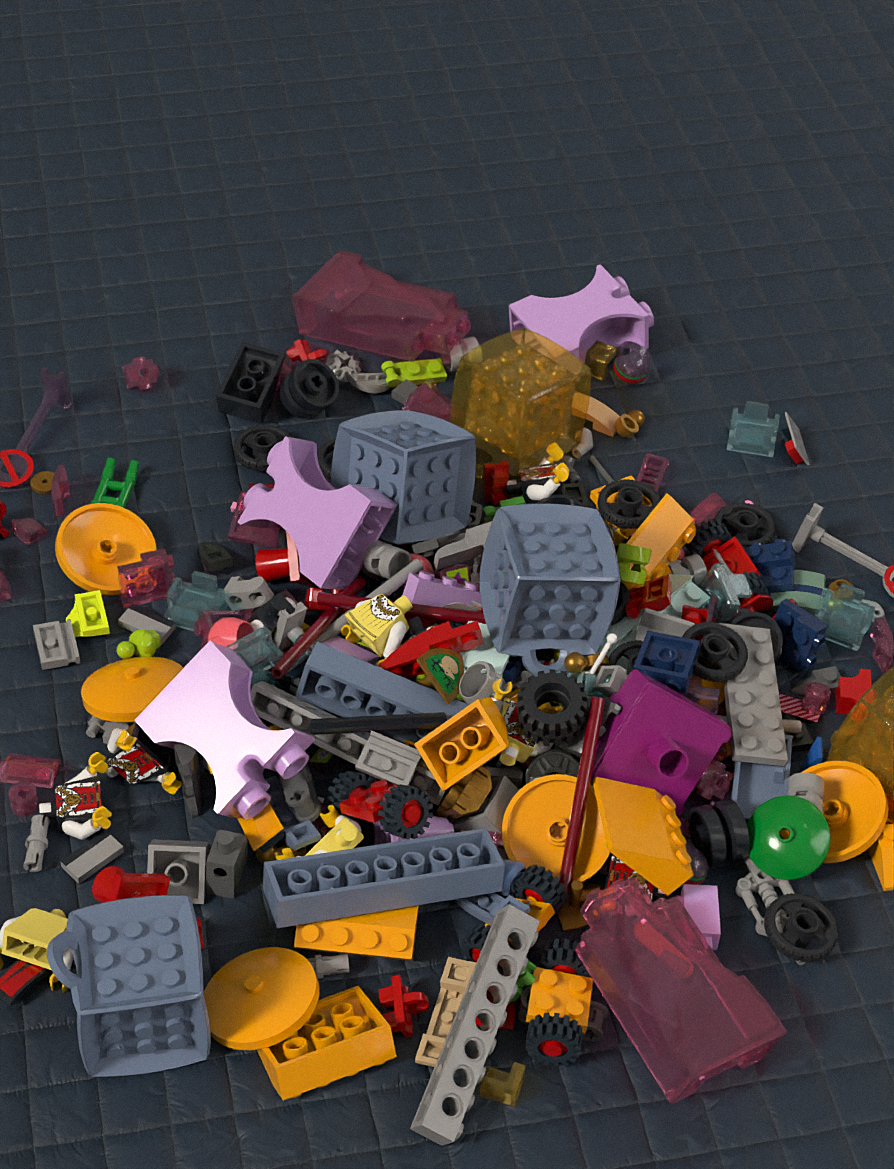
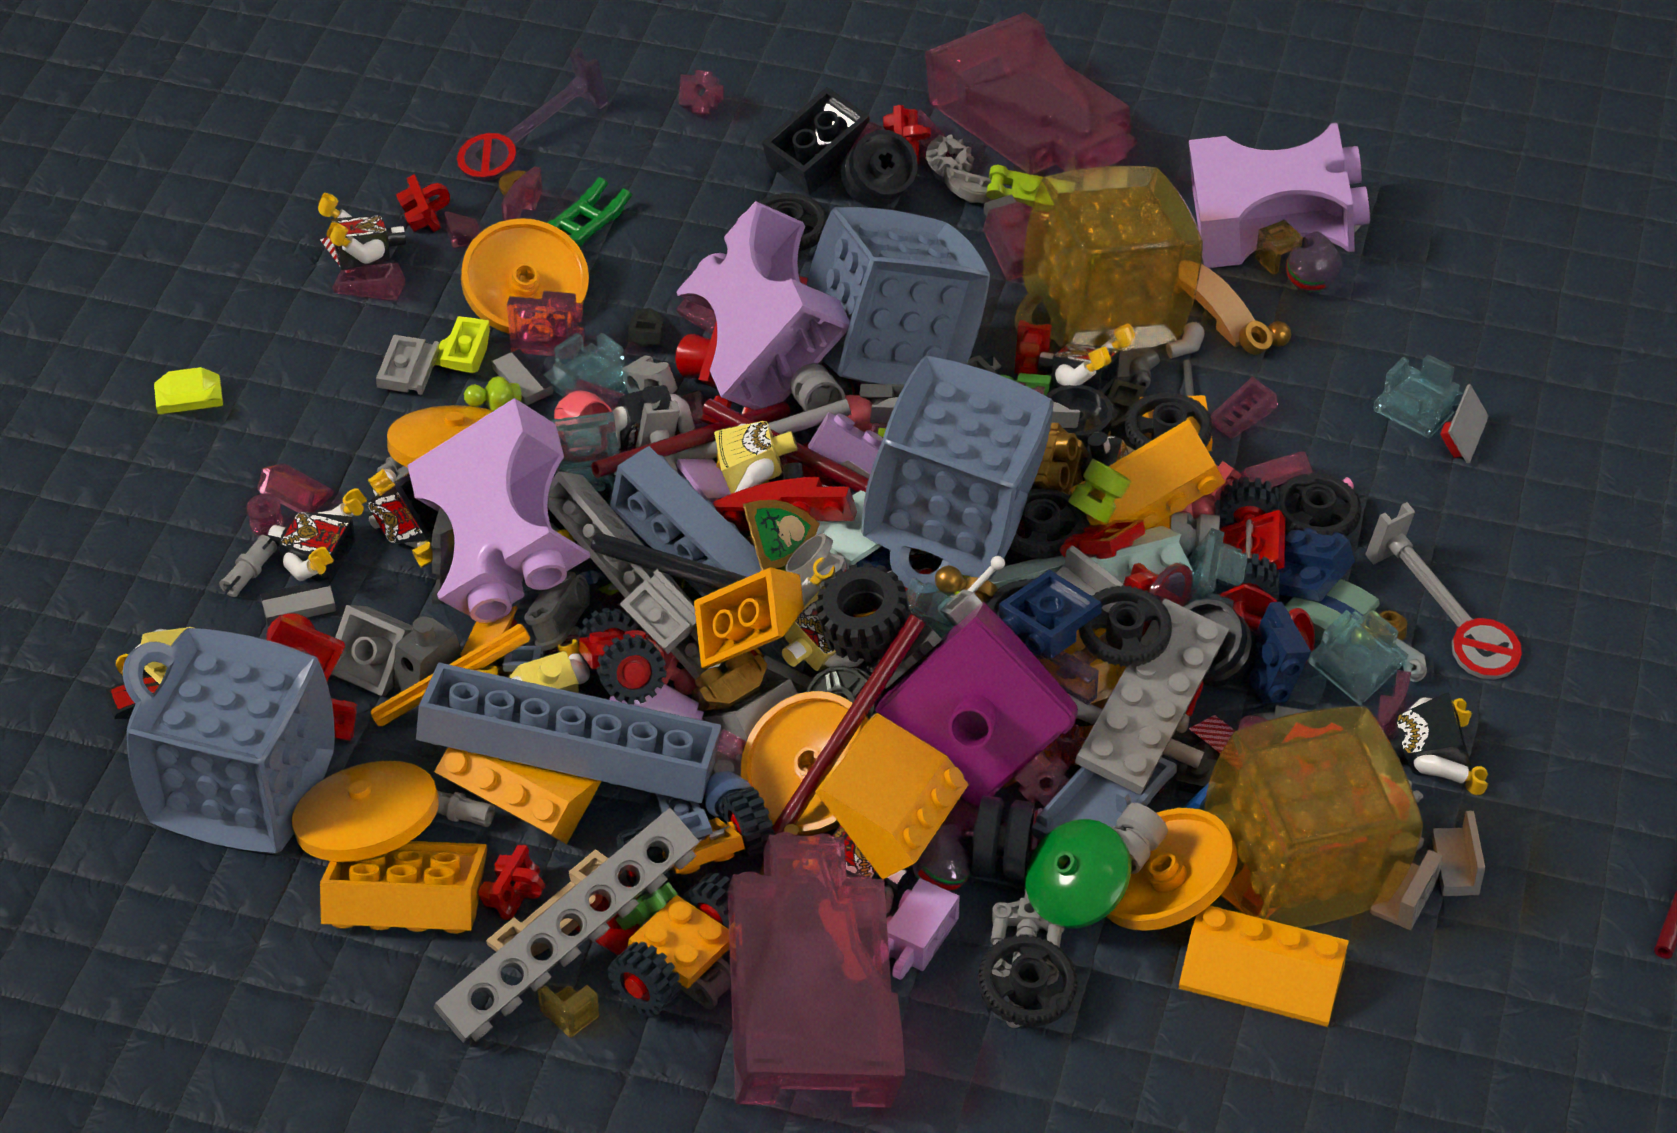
camera: 30 degrees right, 0 degrees up
none -> light orange axle [370,624,530,726]

